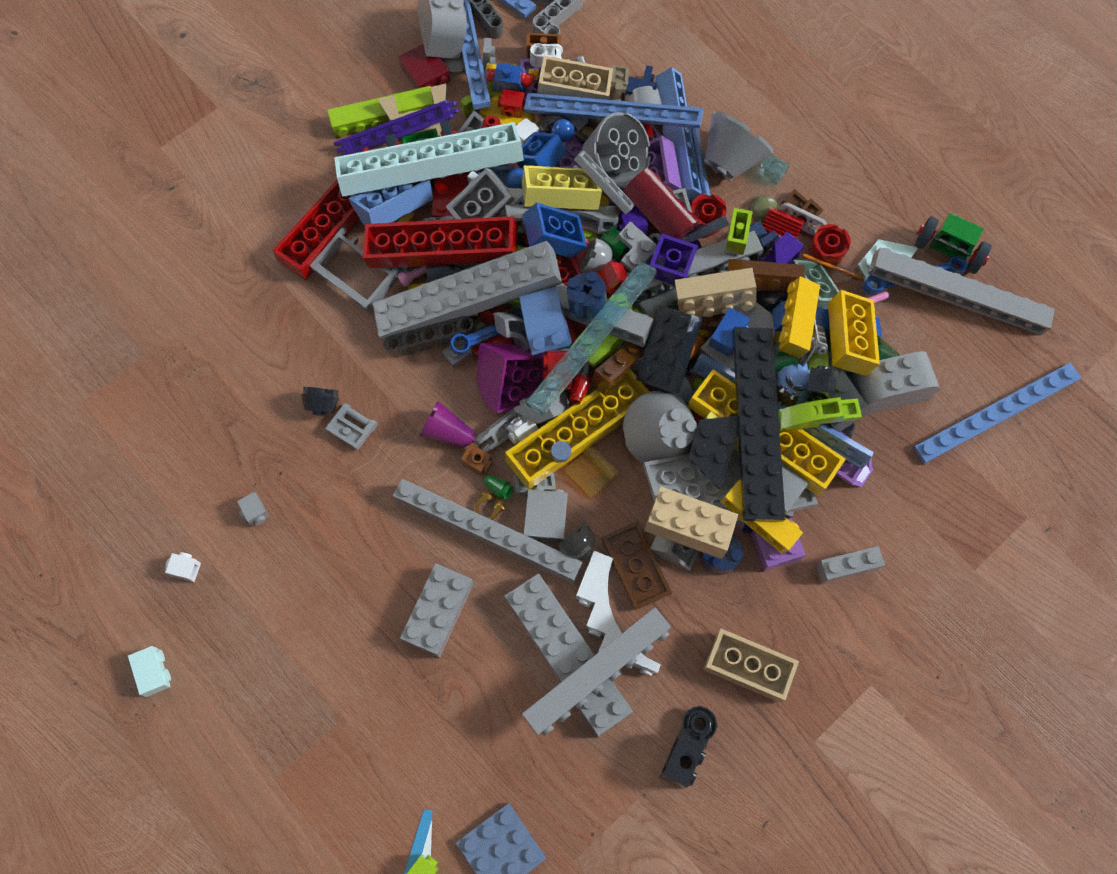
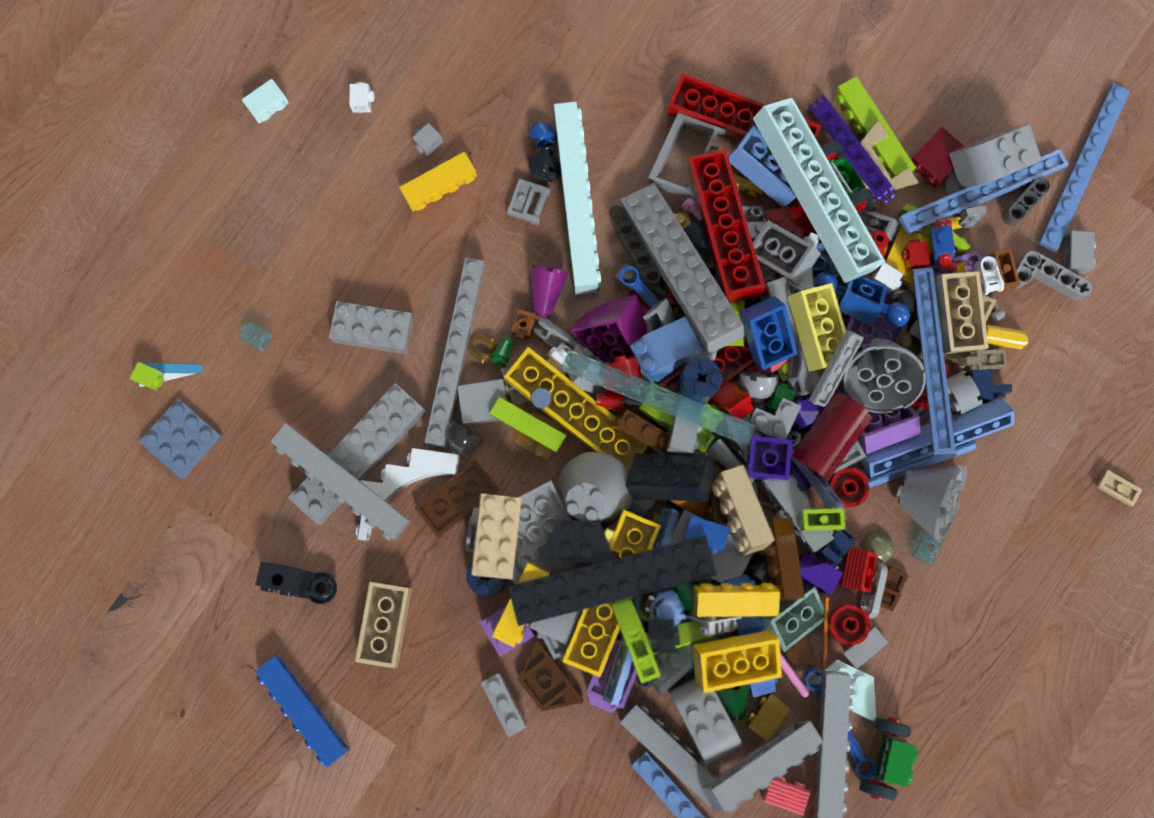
camera: 80 degrees right, 10 degrees up
none -> clear light blue brick [240,322,273,352]
none -> blue brick [255,655,350,768]
none -> yellow brick [399,151,477,212]
none -> lime tile [489,397,566,453]
none -> reddish brown wing [517,640,584,712]
none -> blue head [529,122,556,148]
none -> light aqua brick [554,102,601,296]
none -> light grey brick [620,703,719,808]
none -> light grey brick [701,721,824,813]
none -> pearl gold brick [746,693,790,742]
none -> coral brick [762,776,810,815]
none -> light grey slope [844,627,888,669]
none -> yellow brick [986,325,1028,350]
none -> tan plate [1096,470,1142,507]

